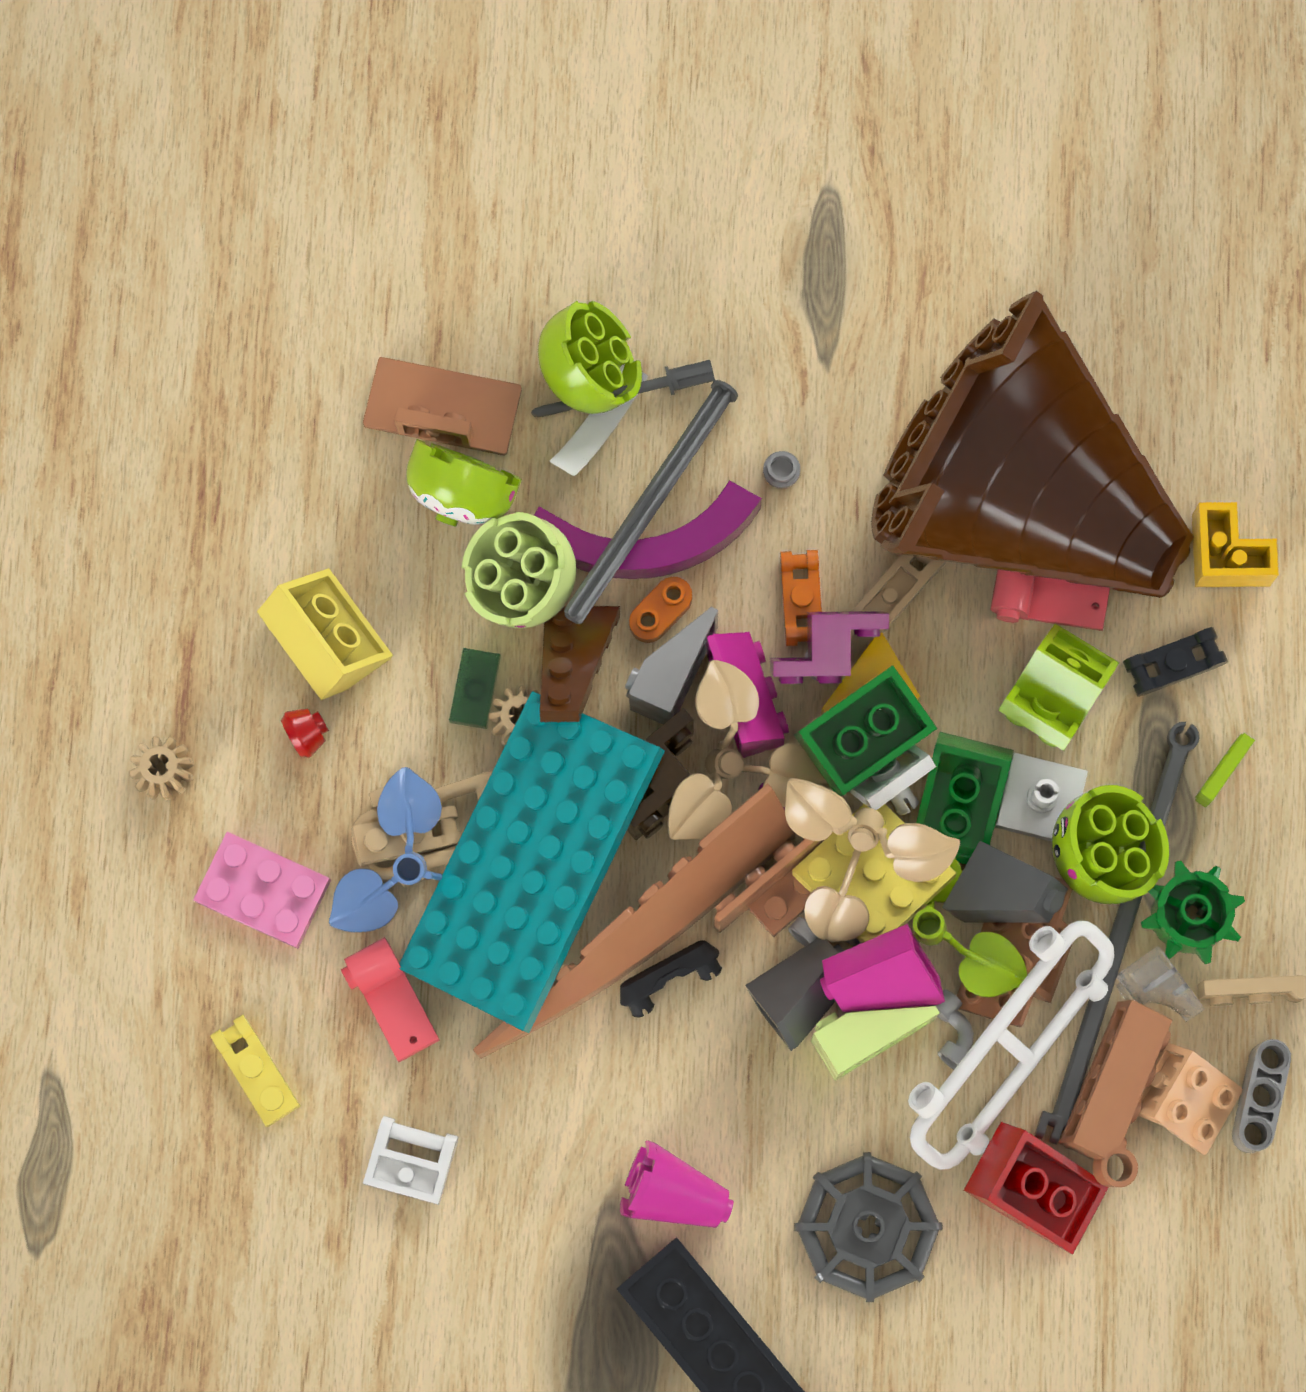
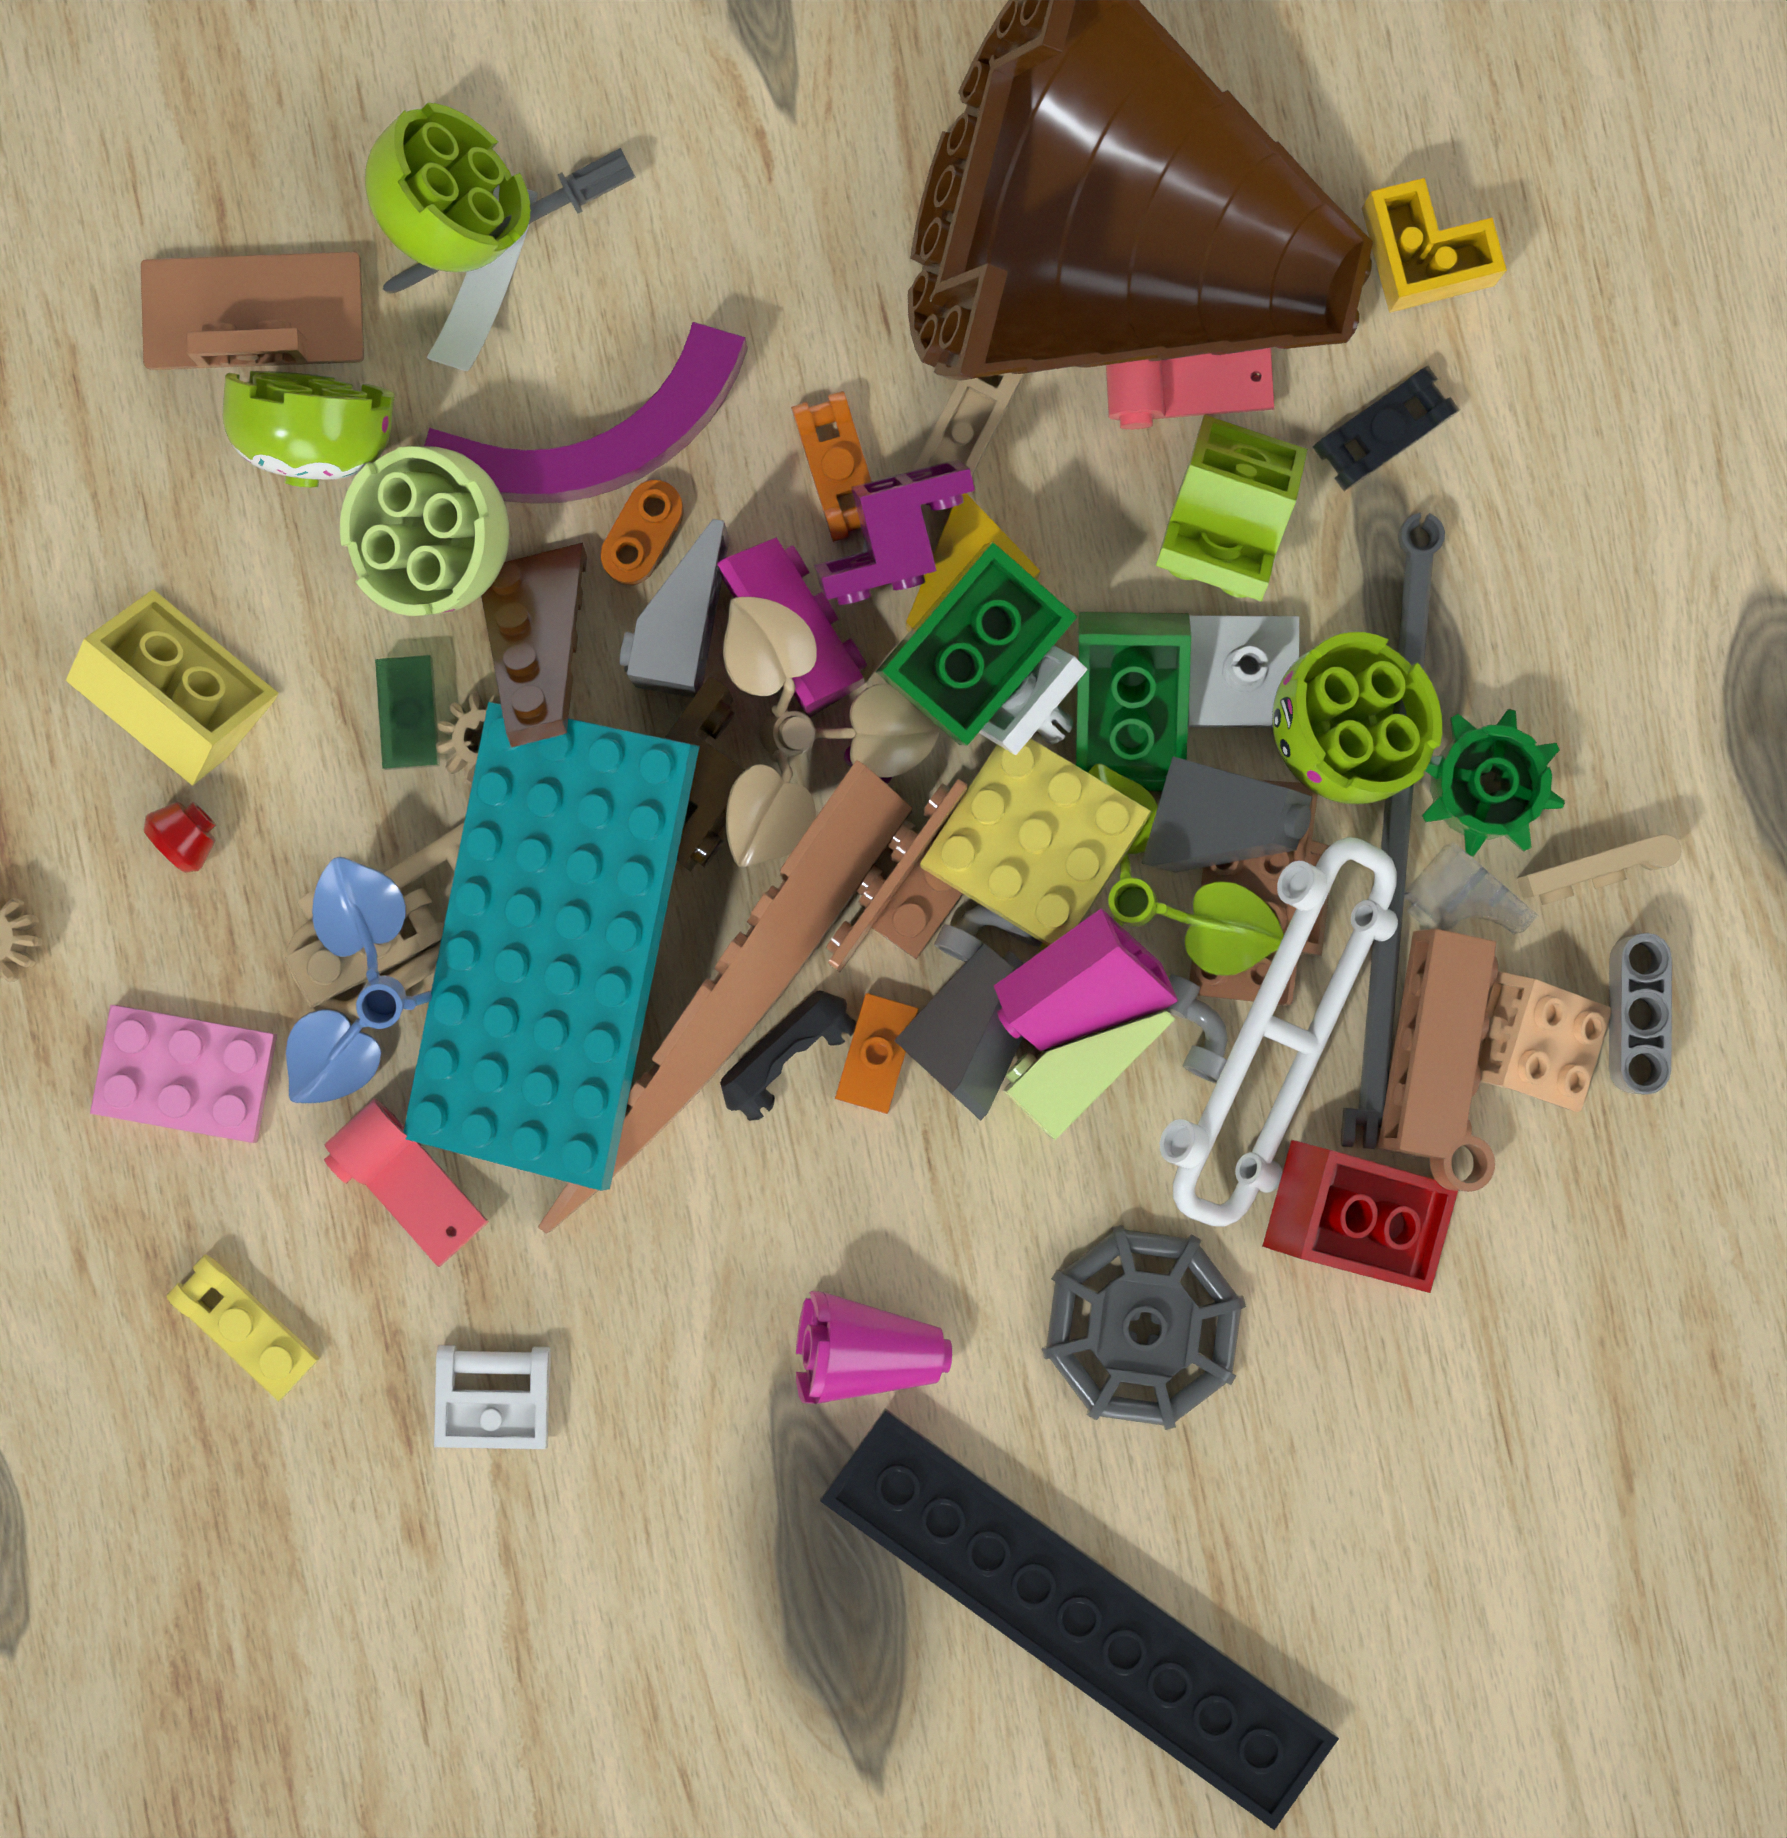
camera: 20 degrees left, 10 degrees up
dark grey axle [564,380,738,624] -> none
light grey plate [763,451,800,488] -> none
tan plant [785,778,960,942] -> none
lime tile [1195,733,1255,808] -> none
none -> orange plate [835,993,919,1114]

